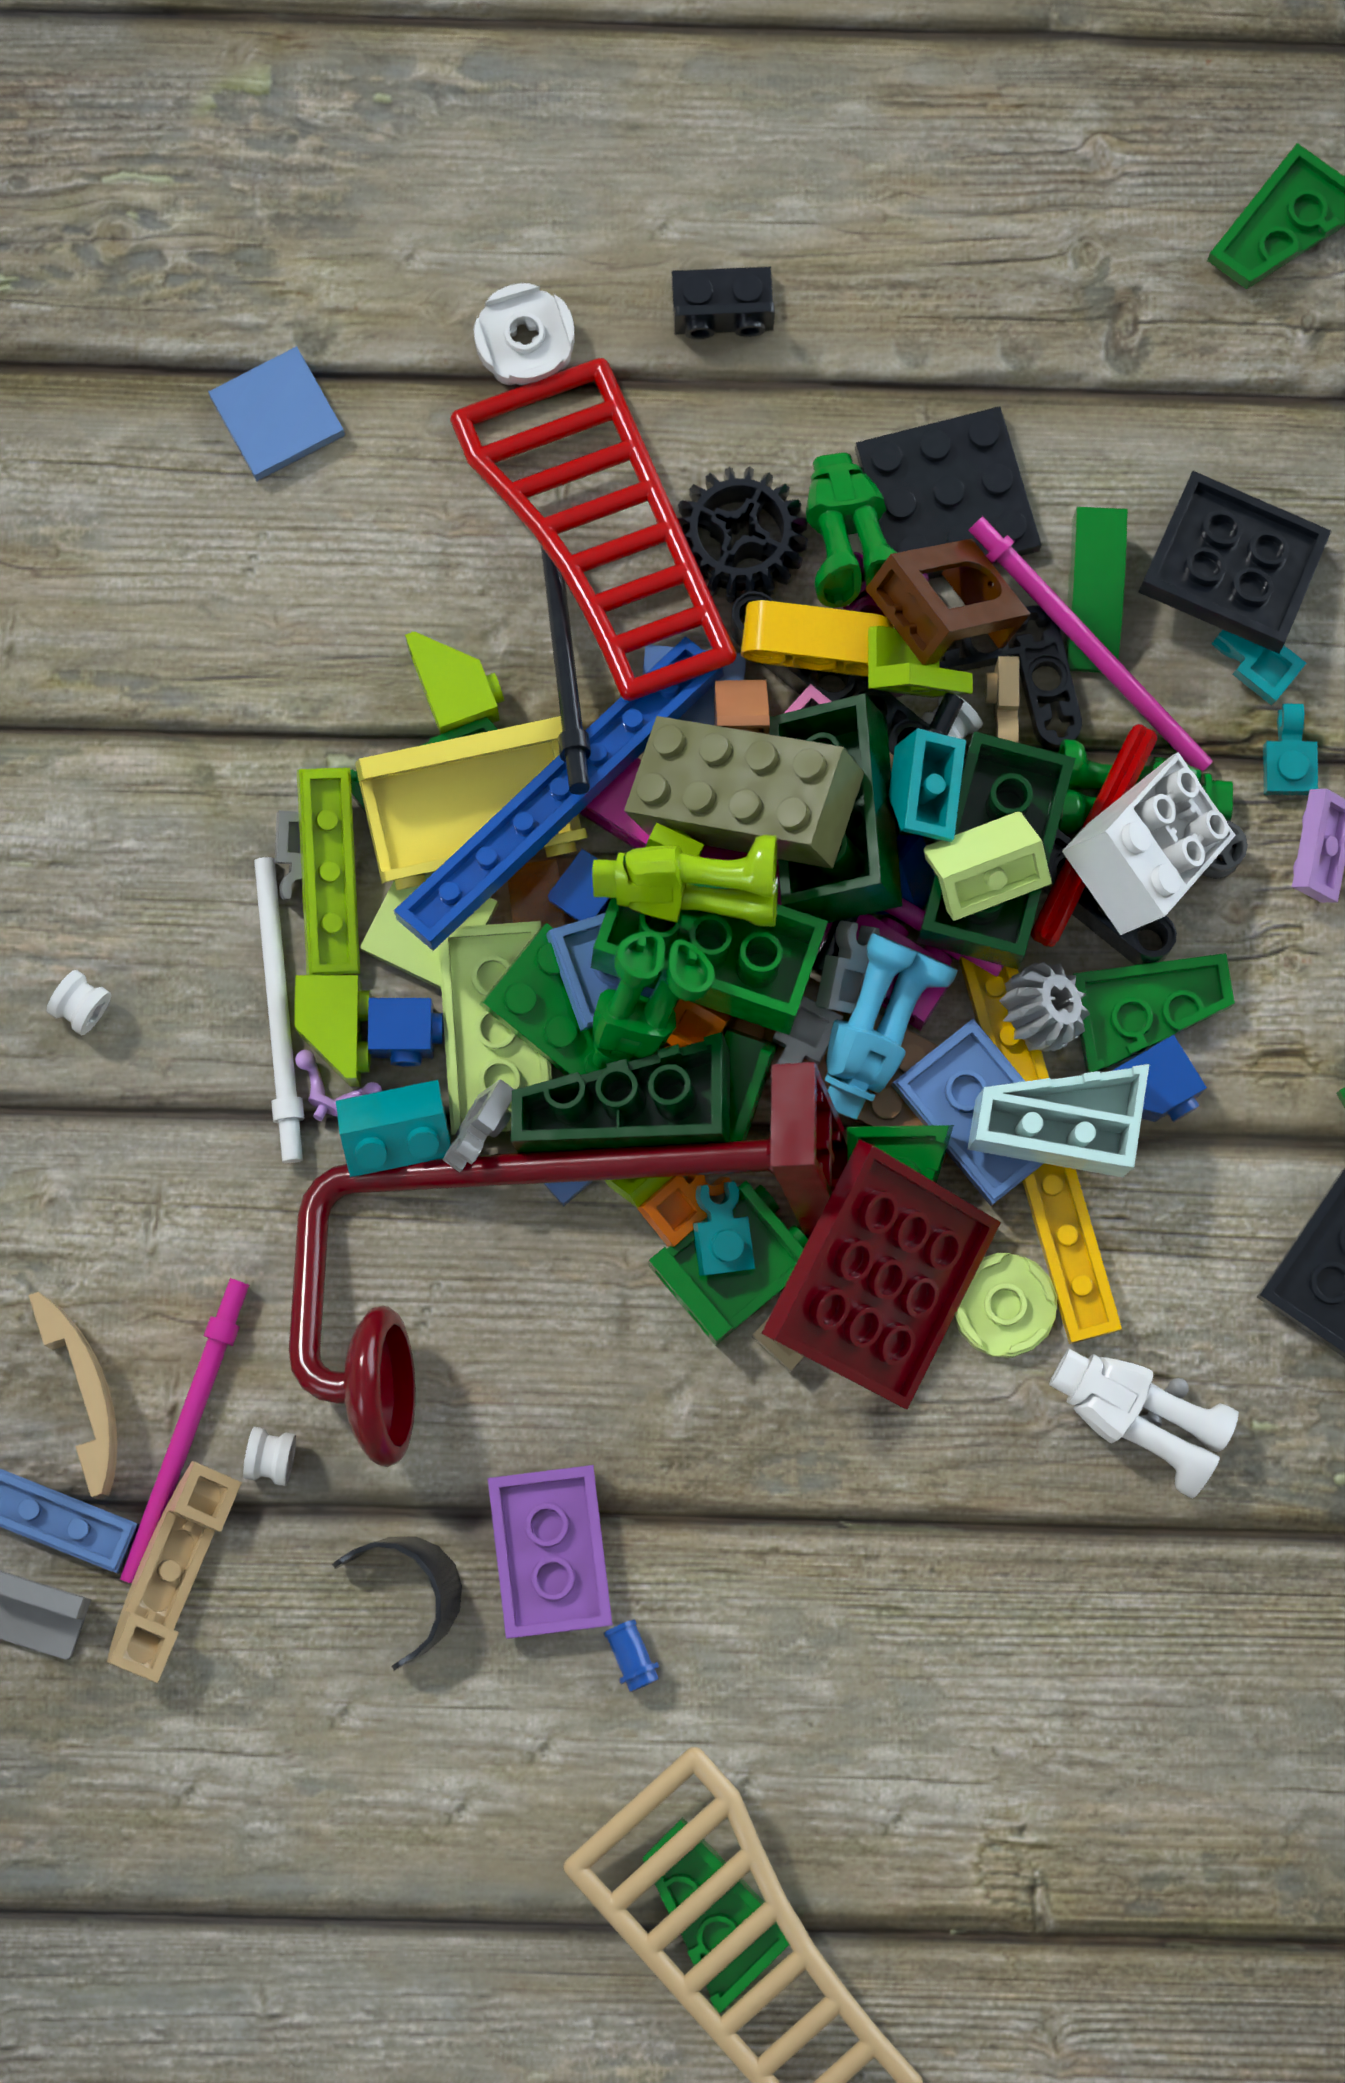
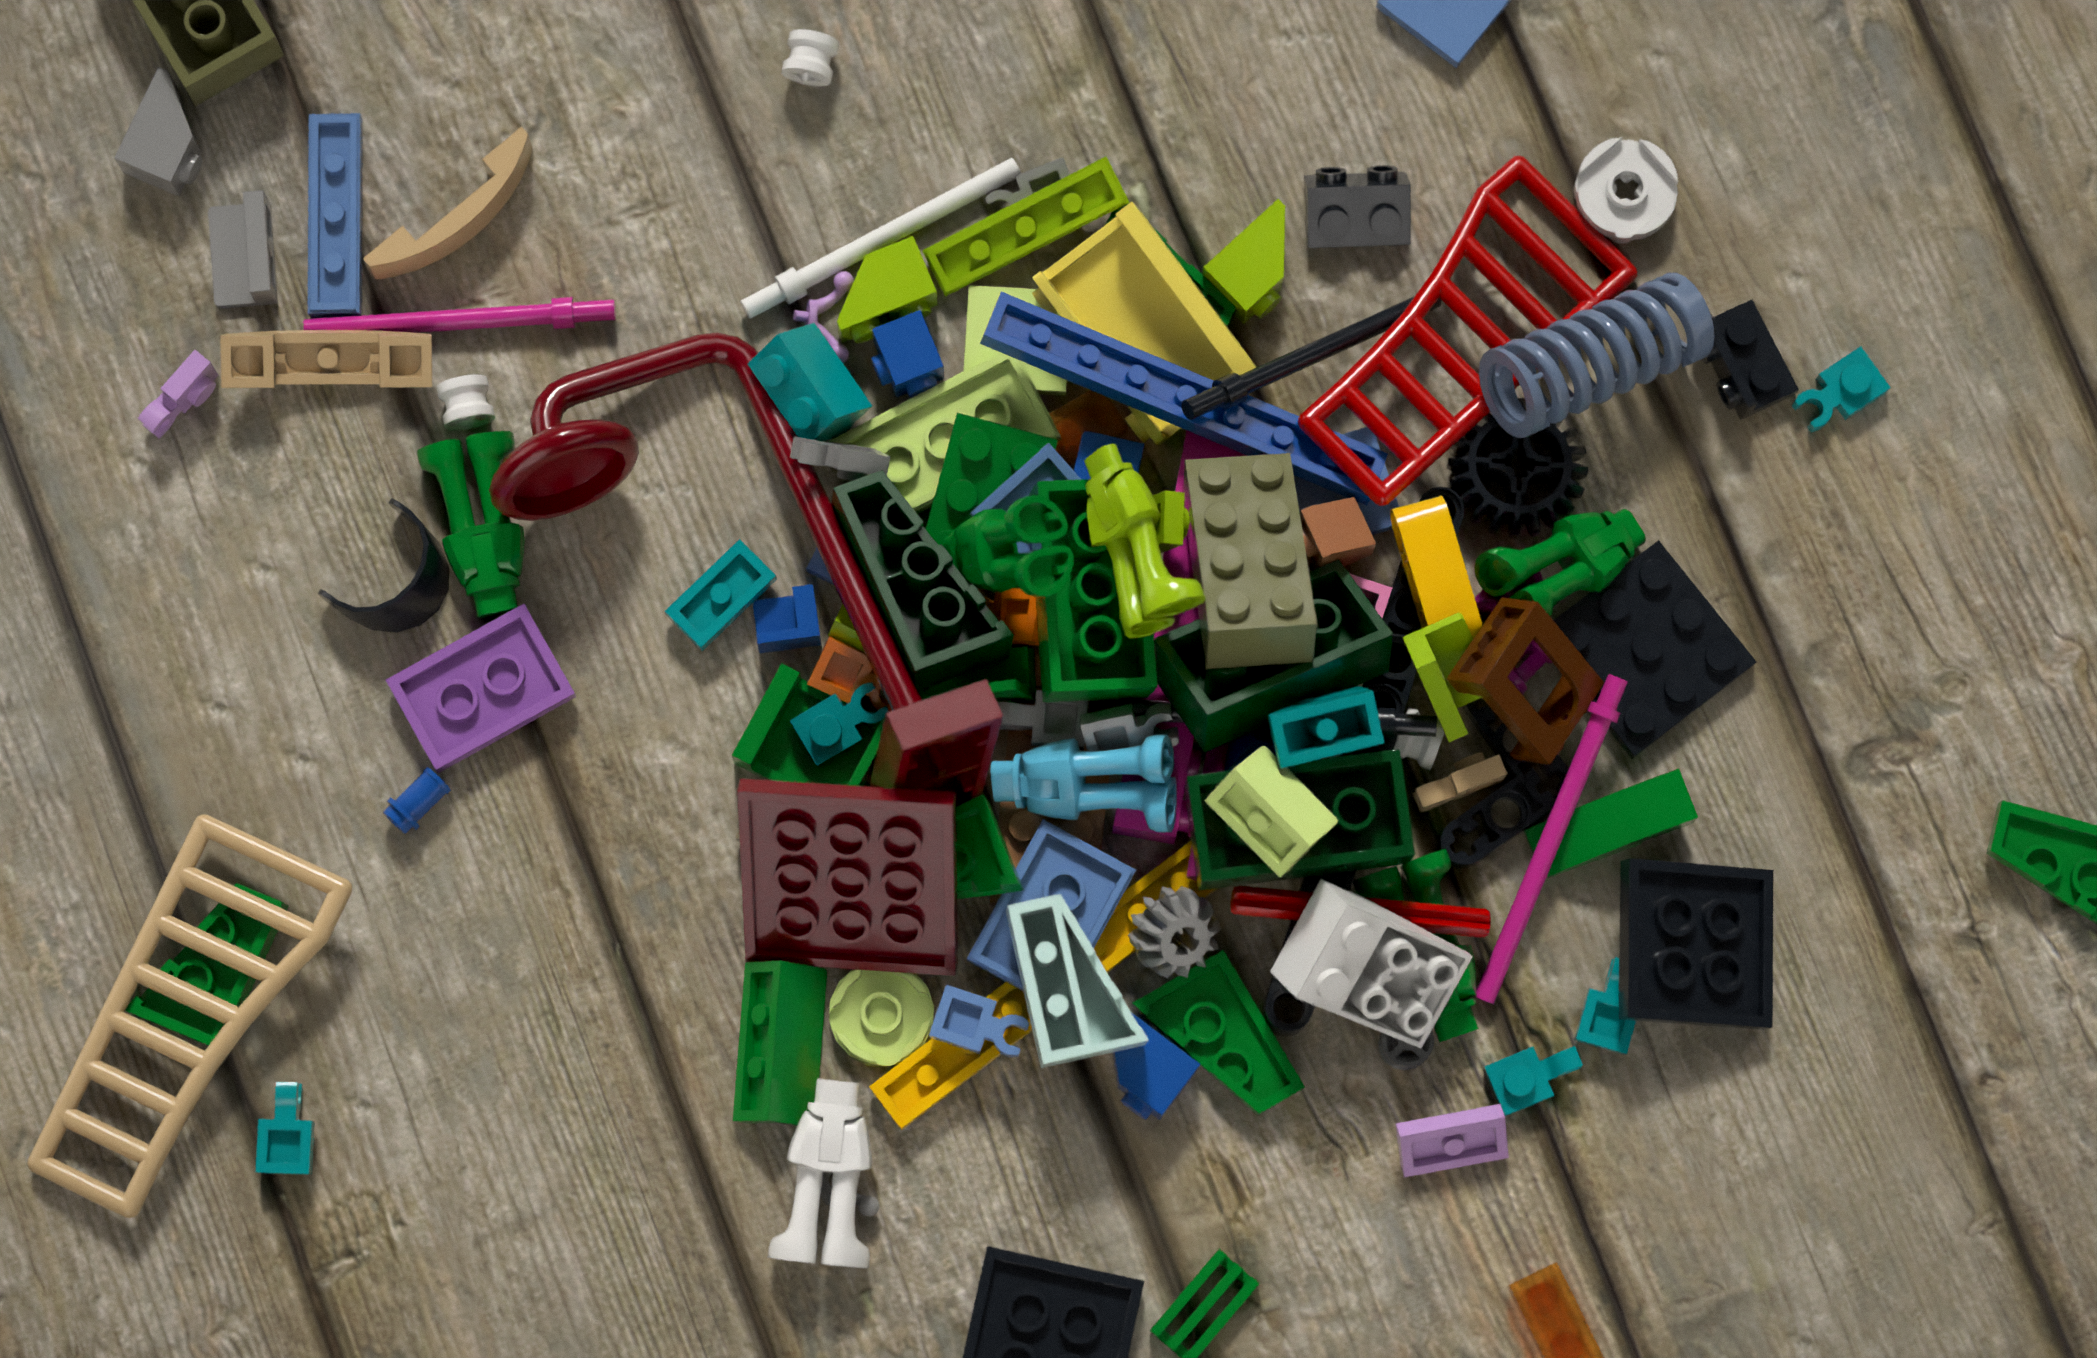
camera: 65 degrees right, 0 degrees up
none -> lavender plate [138,350,218,439]
none -> teal plate [255,1082,315,1175]
none -> green piece [416,431,525,618]
none -> teal plate [665,539,777,651]
none -> green panel [732,961,827,1126]
none -> blue panel [753,584,822,654]
none -> medium blue plate [929,985,1029,1057]
none -> black bracket [1304,165,1411,248]
none -> sand blue piece [1479,273,1714,438]
none -> teal plate [1792,346,1891,432]

